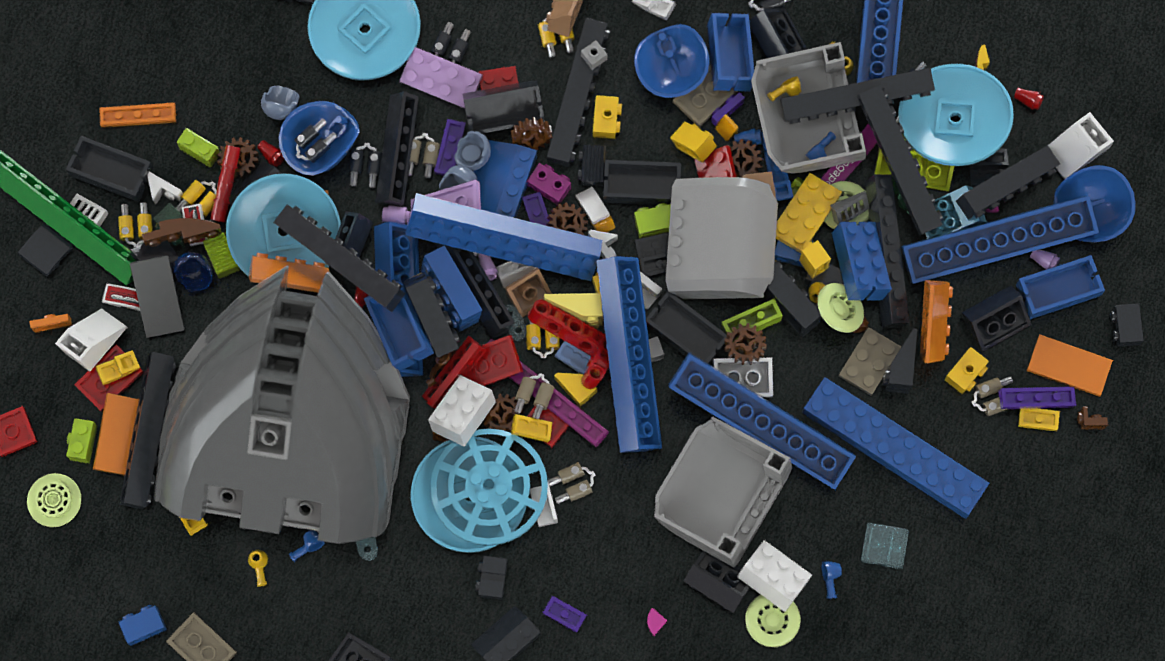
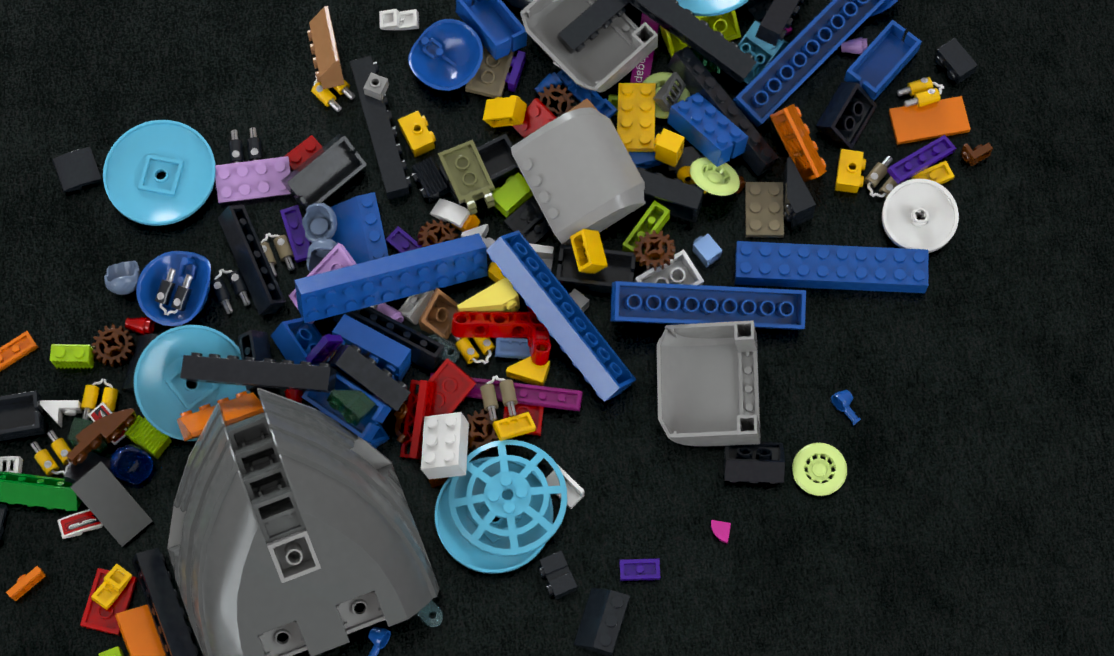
camera: 30 degrees left, 5 degrees down
white slope [55,309,127,371] -> none
red piece [210,145,241,222] -> none
lavender brick [382,205,410,225] -> none
reddish brown gear [511,117,552,150] -> none
magenta brick [527,163,571,205] -> none
dark tan piece [547,462,595,504] -> none
light orange slope [715,114,738,141] -> none
white brick [738,540,812,612] -> none
yellow bar [767,76,801,102] -> none
blue bar [805,131,836,160] -> none
clear light blue slope [861,523,909,569] -> none
none -> dark purple plate [306,334,343,364]
none -> clear green slope [327,390,375,427]
none -> olive tile [438,140,495,215]
none -> yellow brick [570,229,608,274]
none -> light blue brick [692,234,722,268]
none -> white dish [882,179,959,253]
none -> yellow piece [897,77,944,107]

